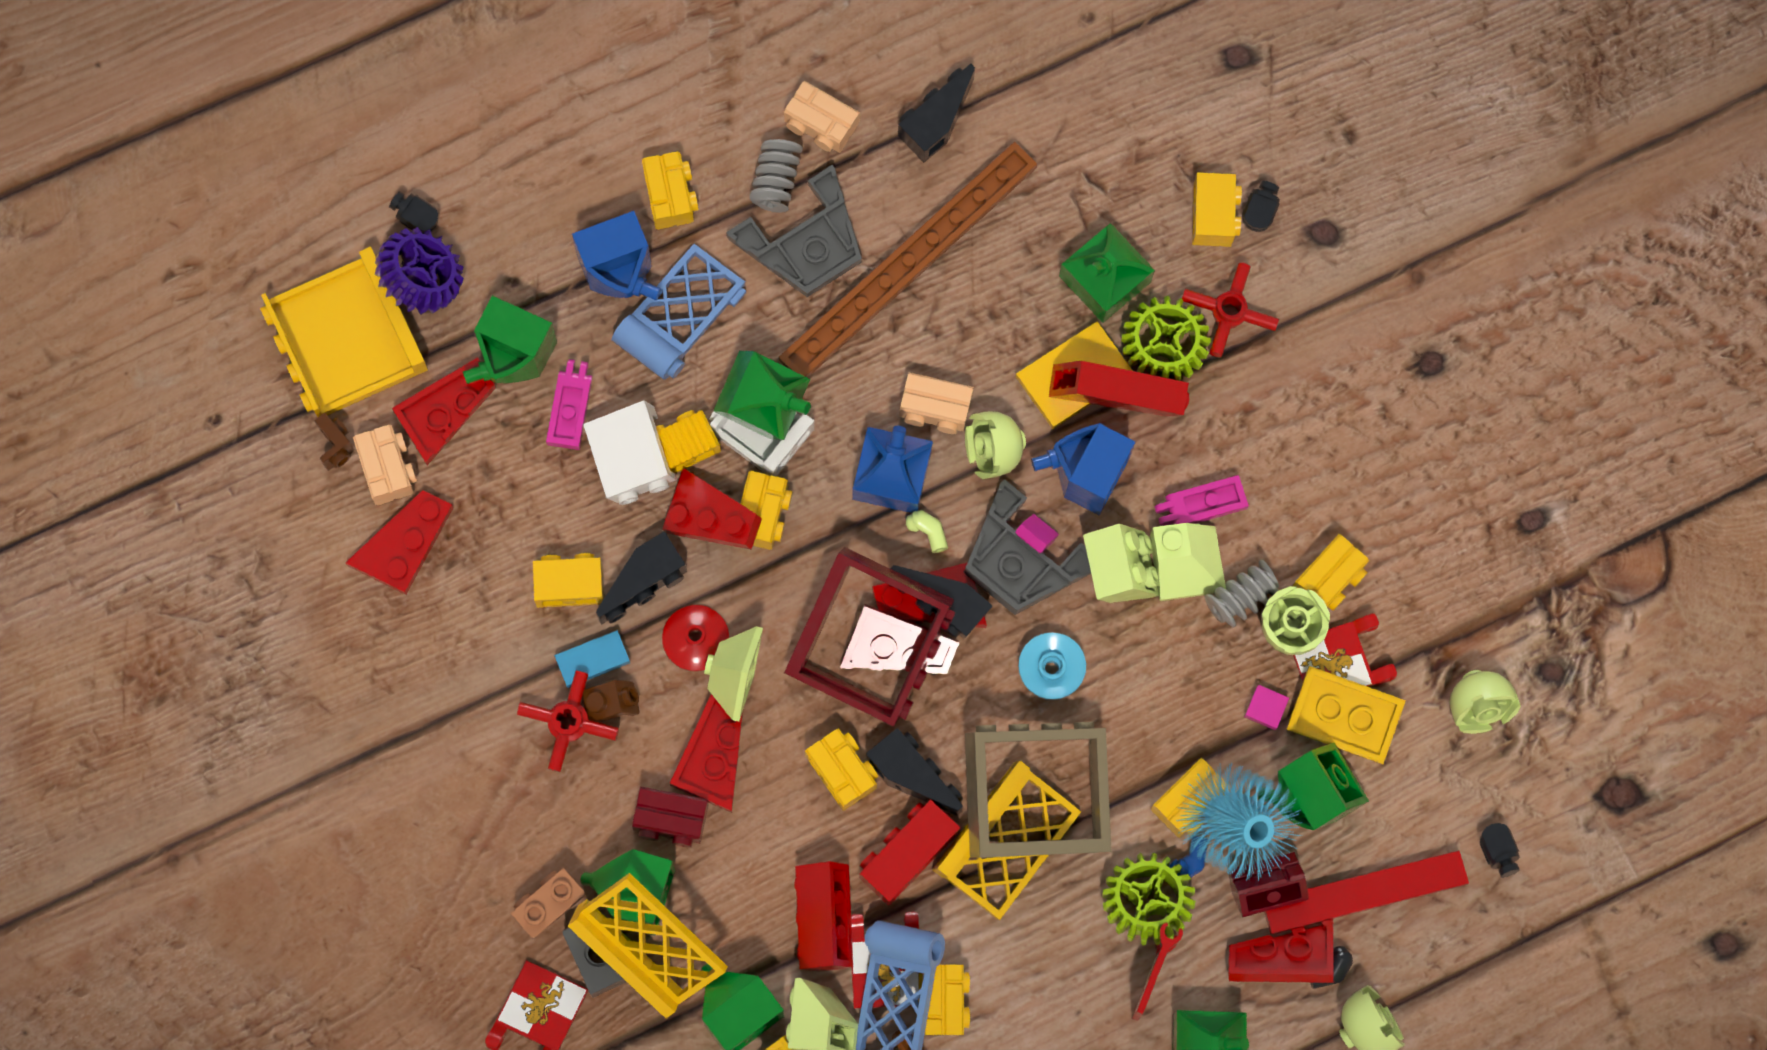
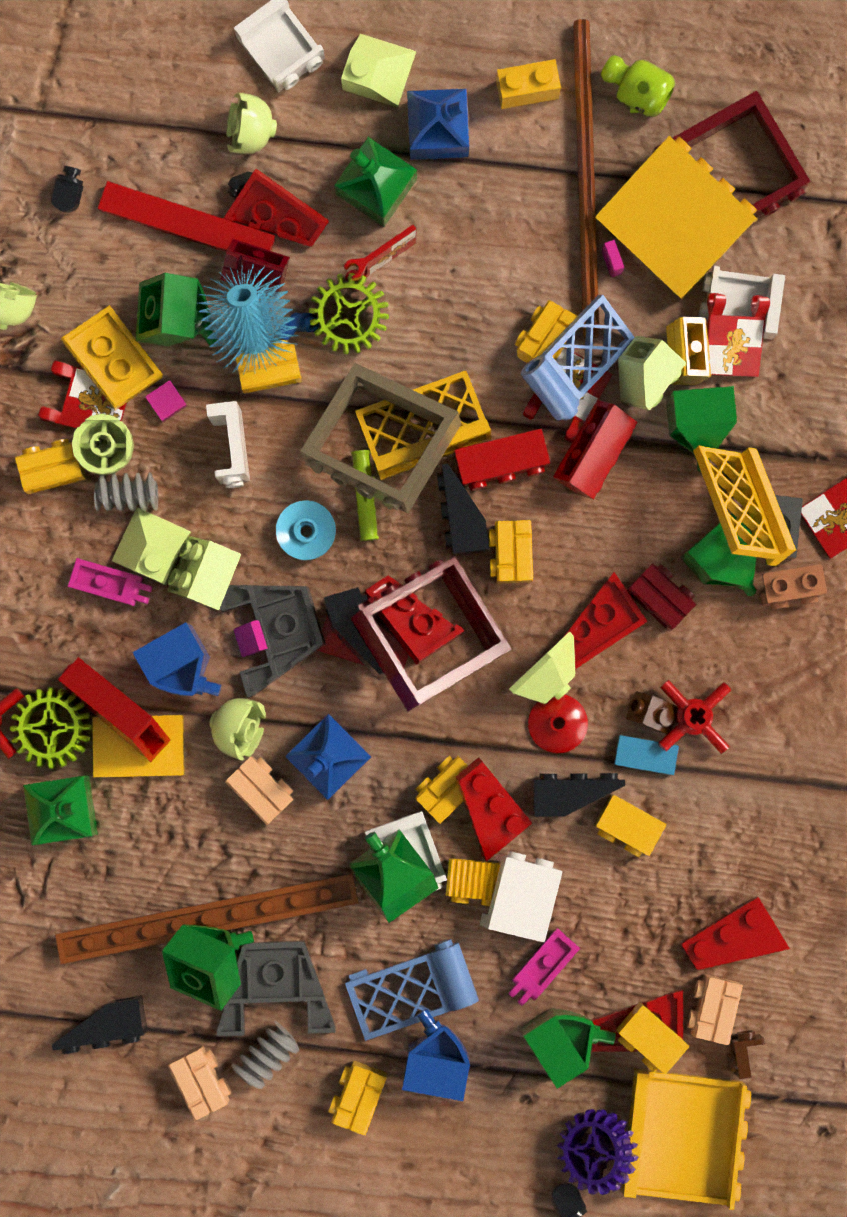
camera: 145 degrees left, 10 degrees up
yellowish green arm [906,510,948,553] -> none
none -> green piece [162,924,254,1011]
none -> white panel [206,401,250,488]
none -> lime pin [351,450,379,541]
none -> yellow brick [616,1002,690,1075]

